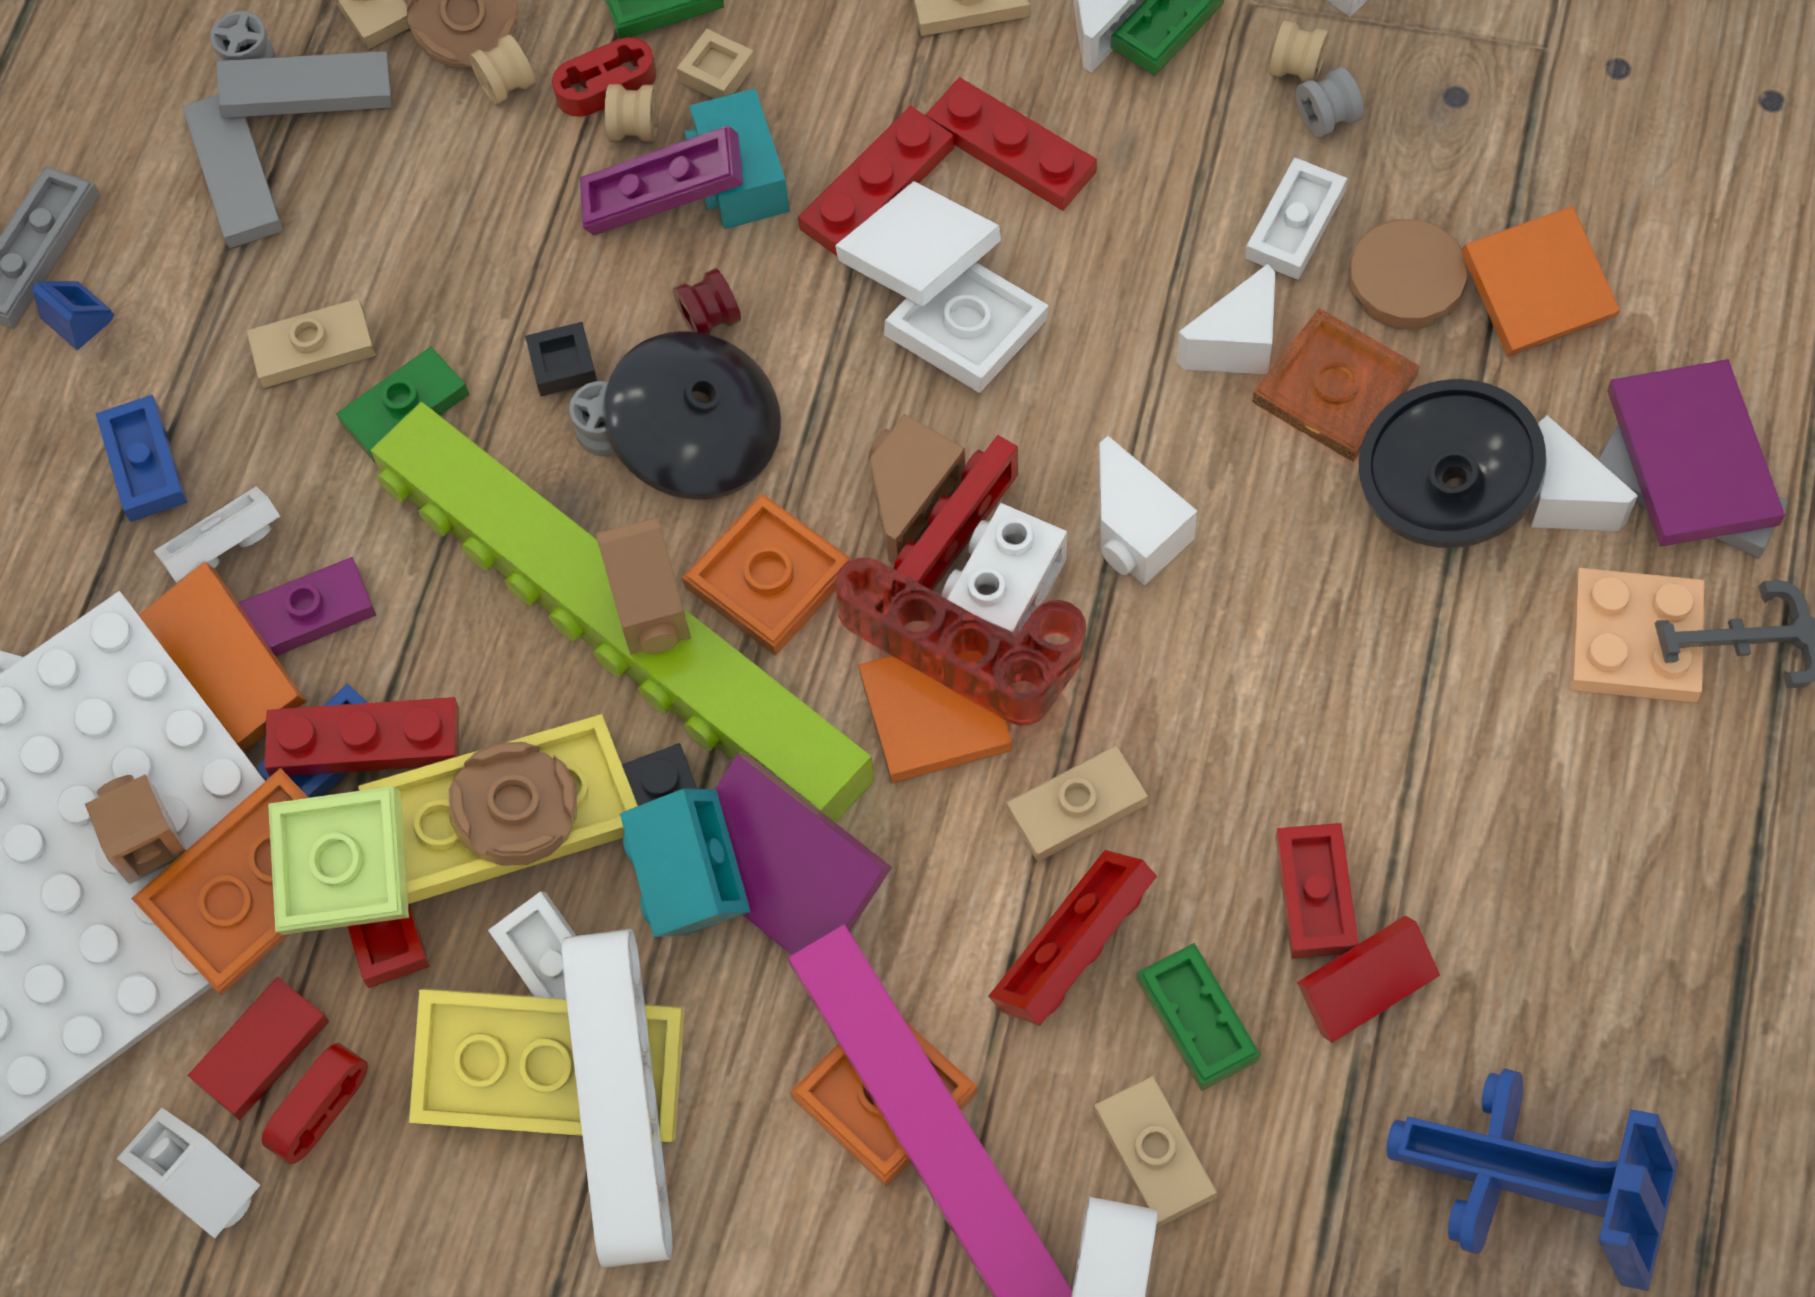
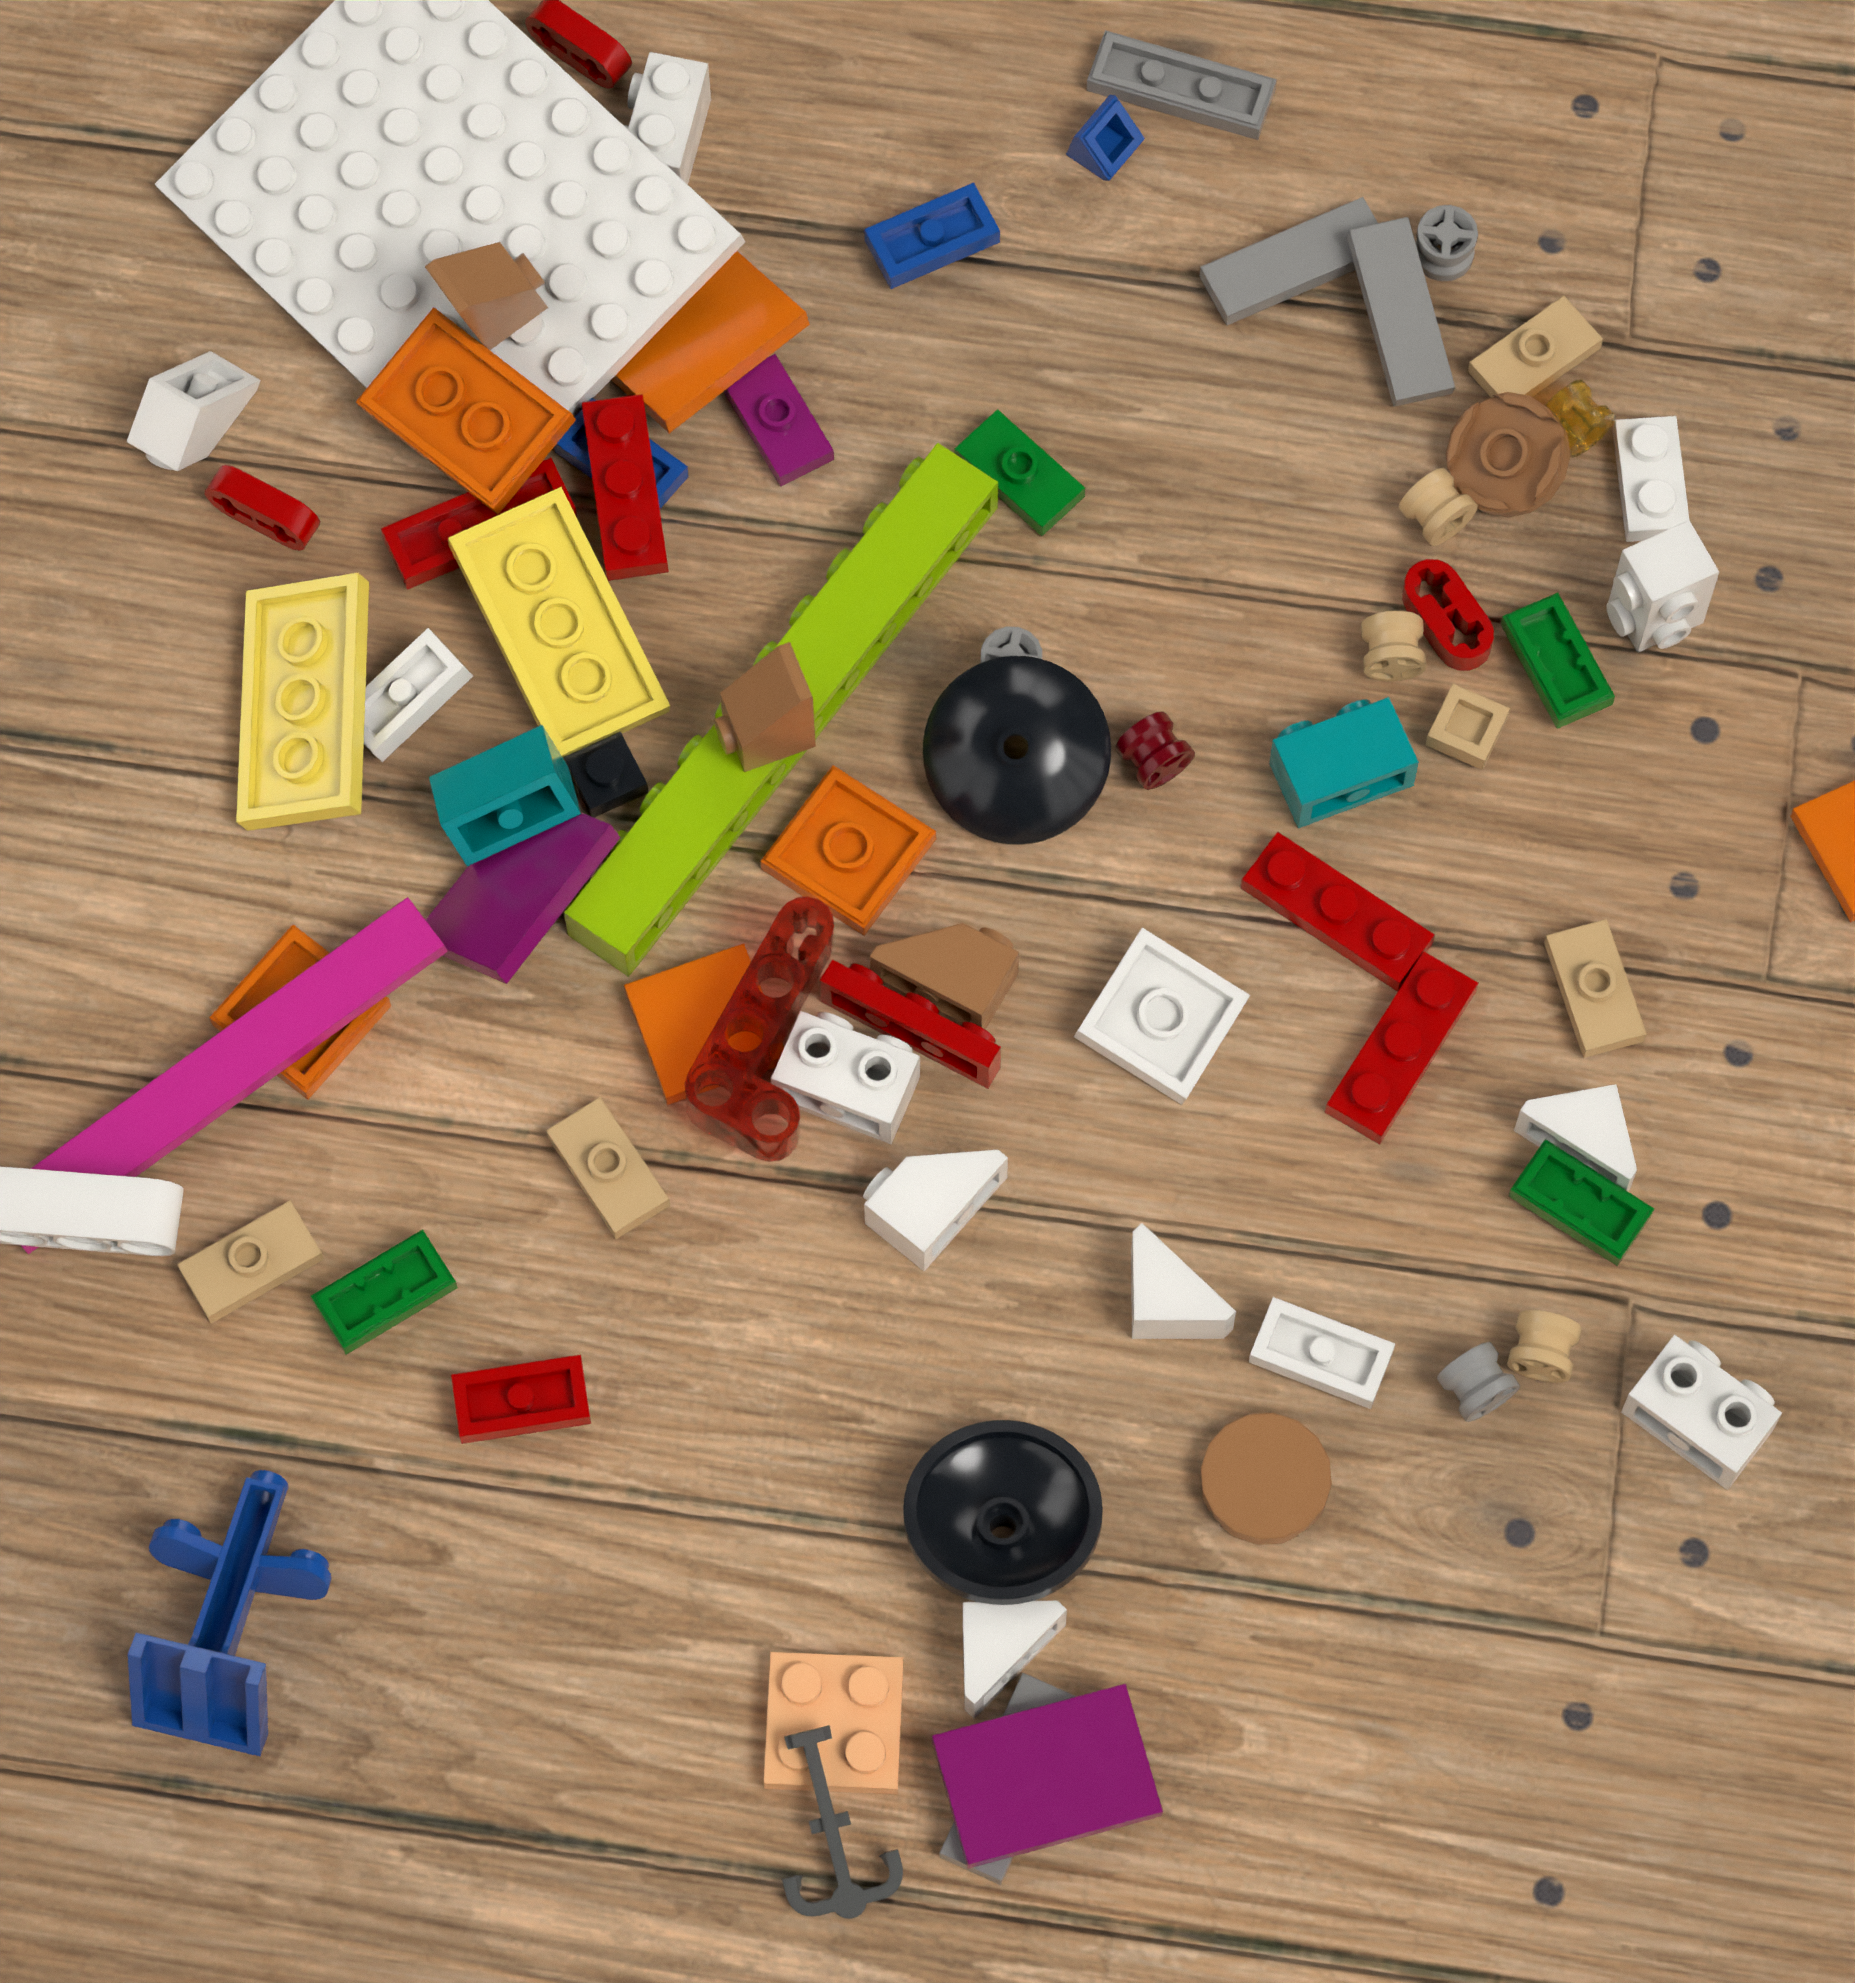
camera: 80 degrees right, 5 degrees up
white plate [154,486,281,583] -> none
red tile [187,976,329,1121] -> none
tan plate [246,298,376,389] -> none
yellowish green tile [268,786,409,935] -> none
medium nougat tile [449,742,577,866] -> none
black plate [525,322,597,397] -> none
white beam [562,929,673,1268] -> none
magenta tile [580,125,743,235] -> none
white tile [835,181,1001,307] -> none
red plate [988,850,1157,1026] -> none
clear orange tile [1252,308,1420,462] -> none
red tile [1297,915,1440,1043] -> none
orange tile [1461,206,1620,357] -> none

